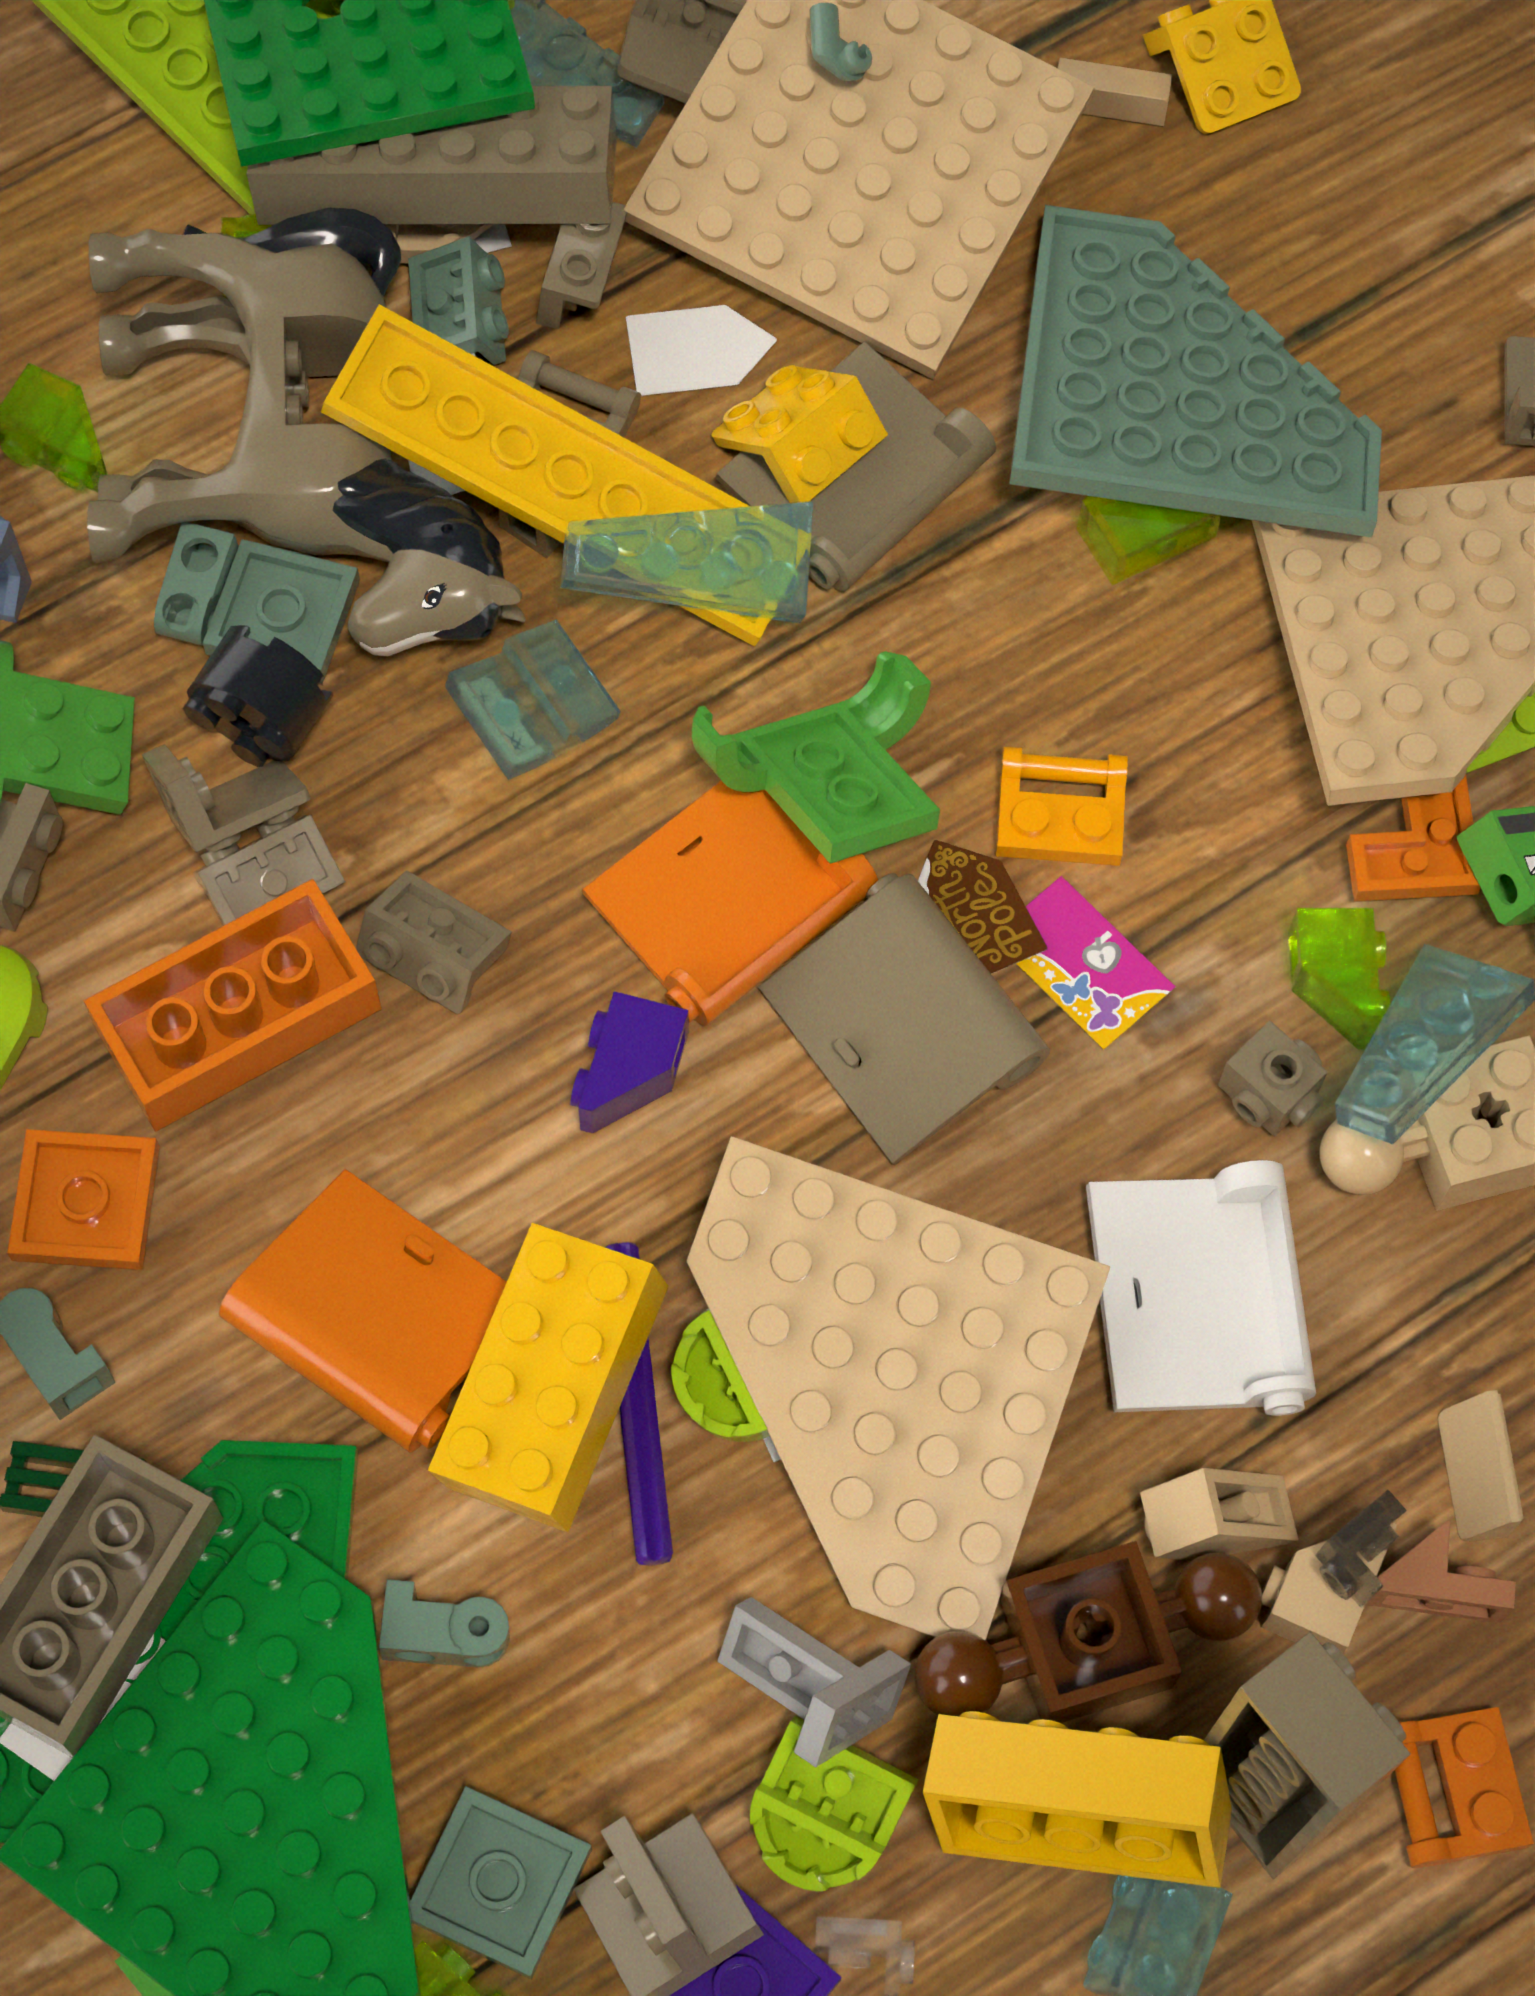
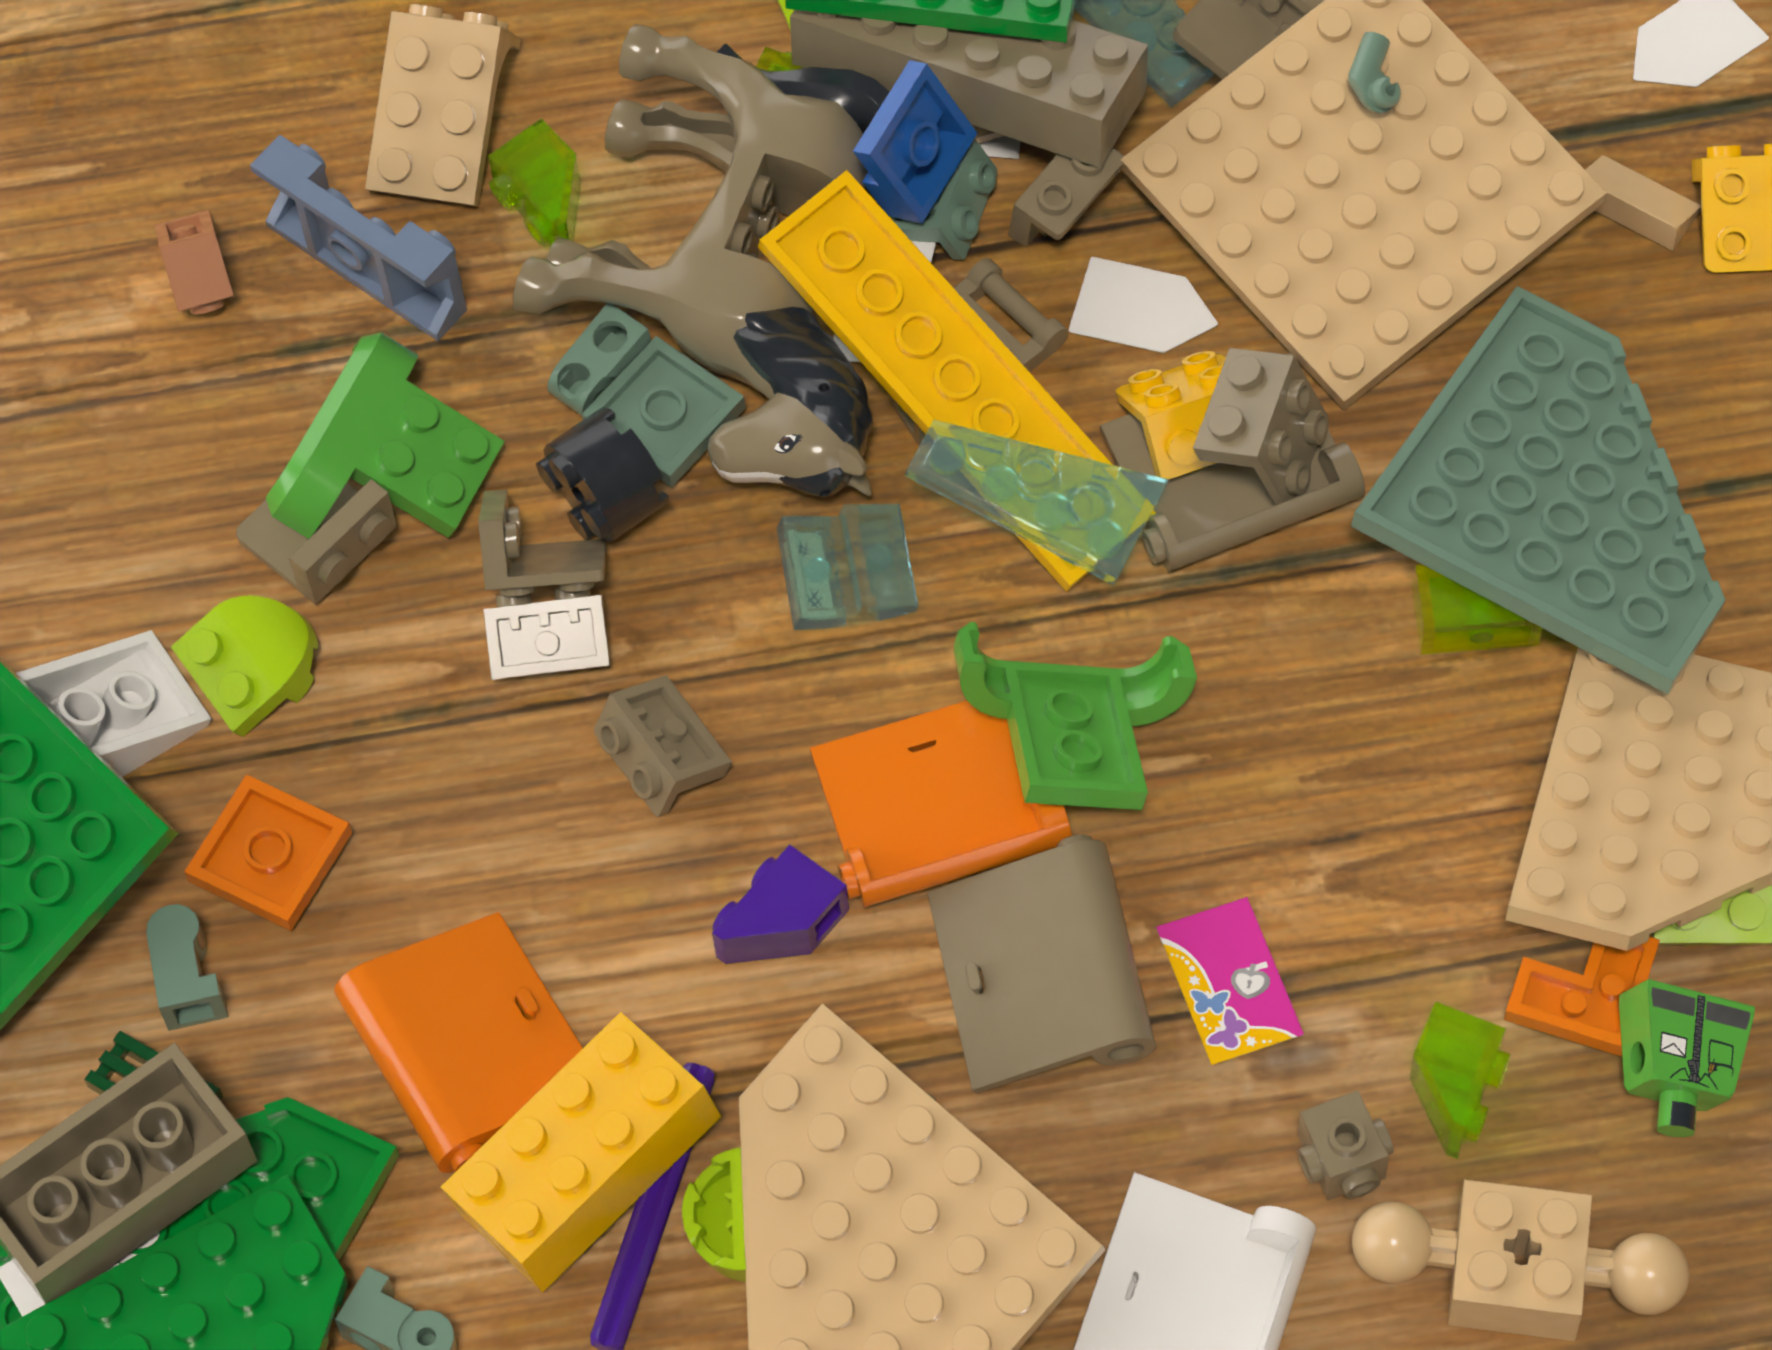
camera: 30 degrees right, 5 degrees down
orange brick [83,879,382,1132] -> none
reddish brown sticker [918,840,1047,974] -> none
light orange plate [996,746,1128,866] -> none
clear light blue wing [1335,943,1535,1144] -> none
none -> blue plate [853,60,977,223]
none -> dark tan bracket [1193,348,1329,505]

